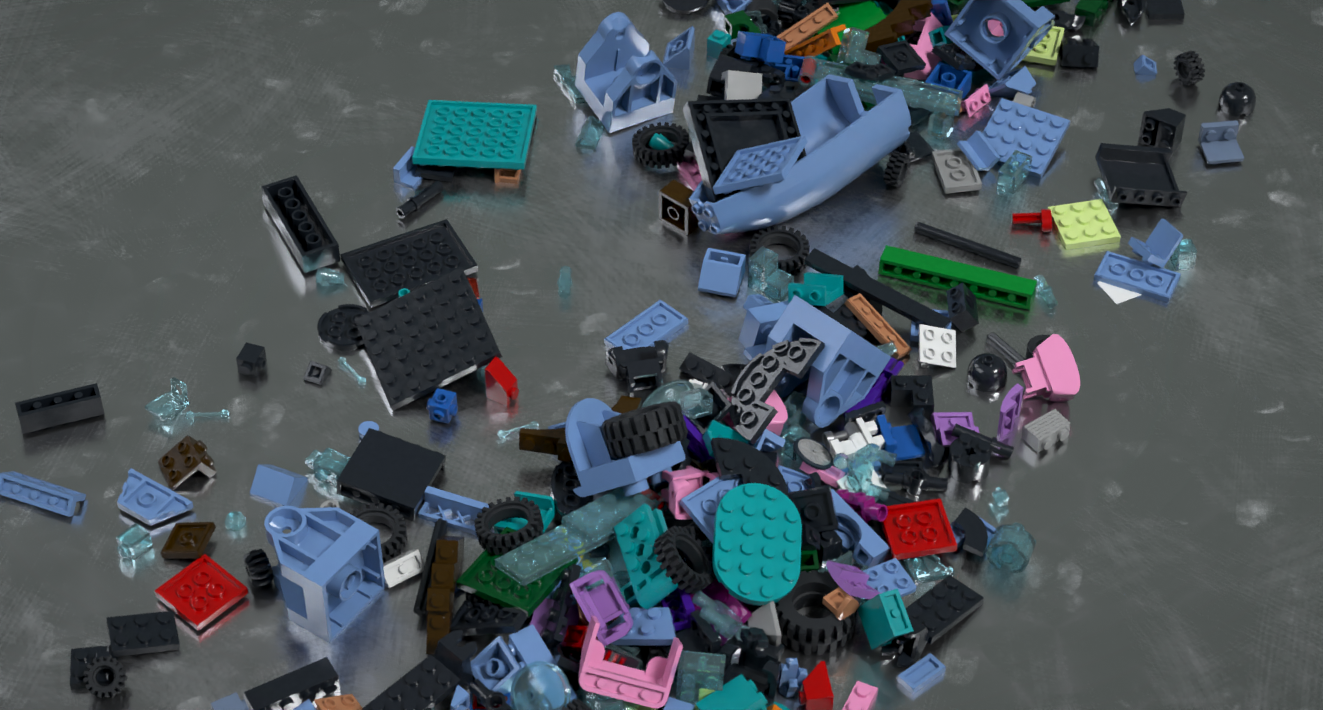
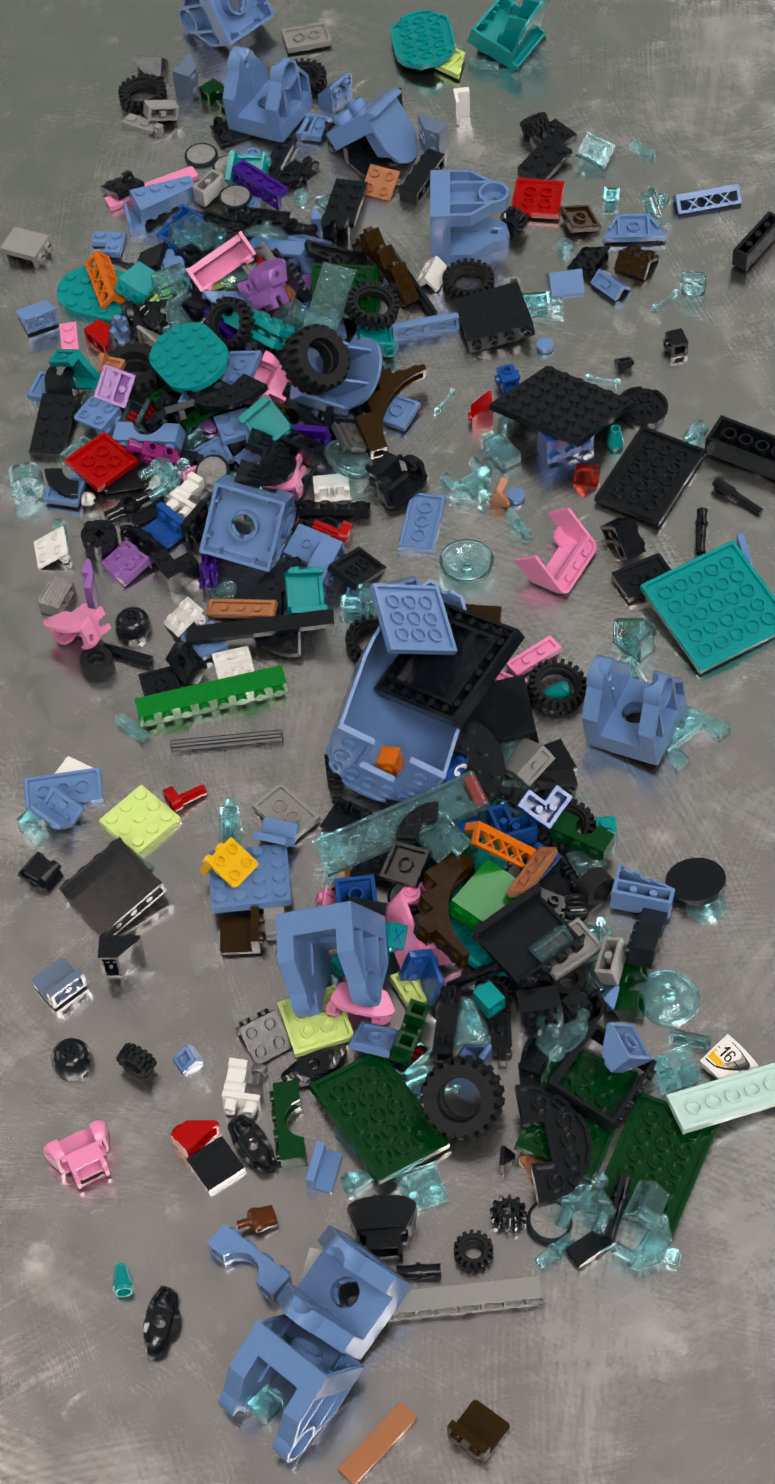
camera: 150 degrees right, 10 degrees up
medium blue slope [663,26,695,70] -> none
clear light blue brick [679,387,713,420] -> none
black pin [951,423,1014,459] -> none
none -> black cylinder [18,851,64,894]
none -> white hinge [34,526,70,570]
none -> bright pink piece [42,1120,110,1189]
none -> white hinge [81,492,96,507]
none -> black tile [138,666,181,696]
none -> red slope [170,1120,221,1158]
none -> yellow bracket [199,837,258,888]
none -> white slope [212,646,255,679]
none -> dark brown bracket [220,906,264,955]
none -> white hips [222,1057,268,1118]
none -> red piece [312,520,353,545]
none -> black plate [327,546,387,591]
none -> clear light blue dish [439,539,494,584]
none -> clear light blue connector [440,457,492,503]
none -> clear light blue brick [480,430,521,474]
none -> nougat tile [489,477,510,508]
none -> bright pink plate [506,636,562,676]
none -> medium blue tile [507,487,525,505]
none -> bright pink windscreen [515,507,597,594]
none -> black hinge [567,246,610,277]
none -> clear light blue hinge [575,132,616,171]
none -> medium blue panel [590,269,631,301]
none -> black brick [600,518,646,560]
none -> black plate [611,553,672,603]
none -> clear light blue slope [613,618,657,664]
none -> clear light blue axle [629,138,657,160]
none -> clear light blue hips [641,185,670,219]
none -> black pin [712,477,763,515]

